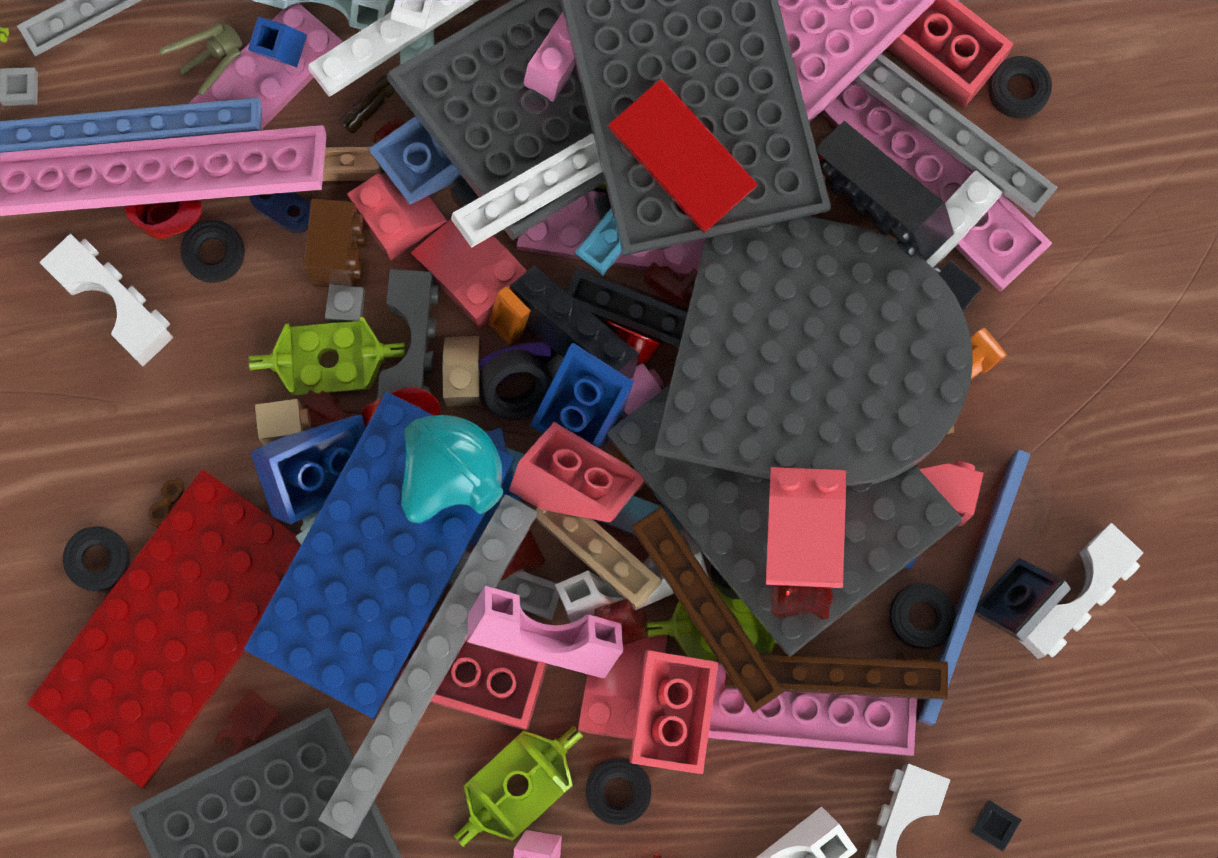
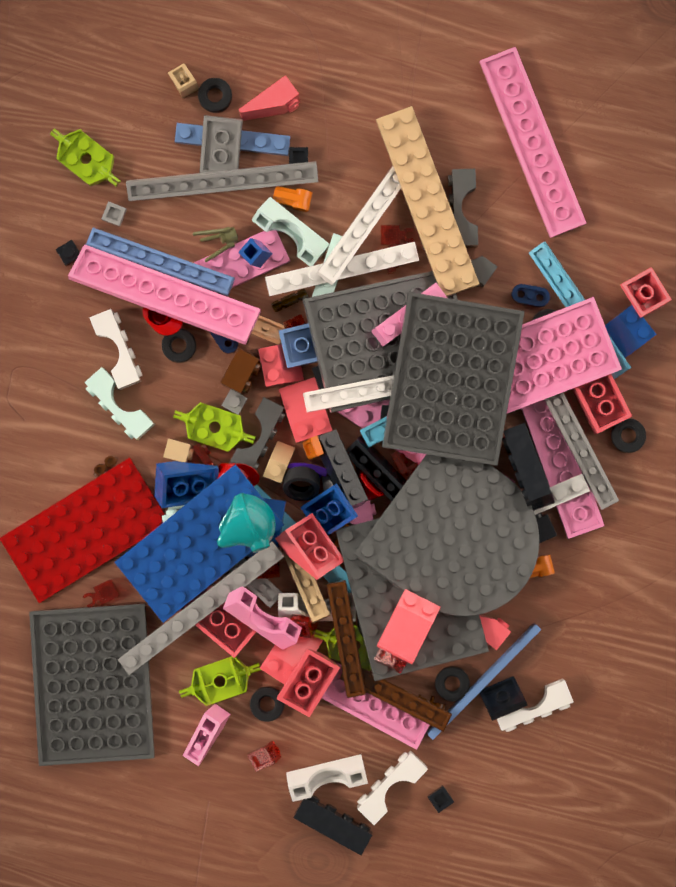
camera: 25 degrees right, 10 degrees up
black tyre [63,526,130,591] -> none
red tile [607,78,758,234] -> none
none -> light aqua arch [85,367,155,440]

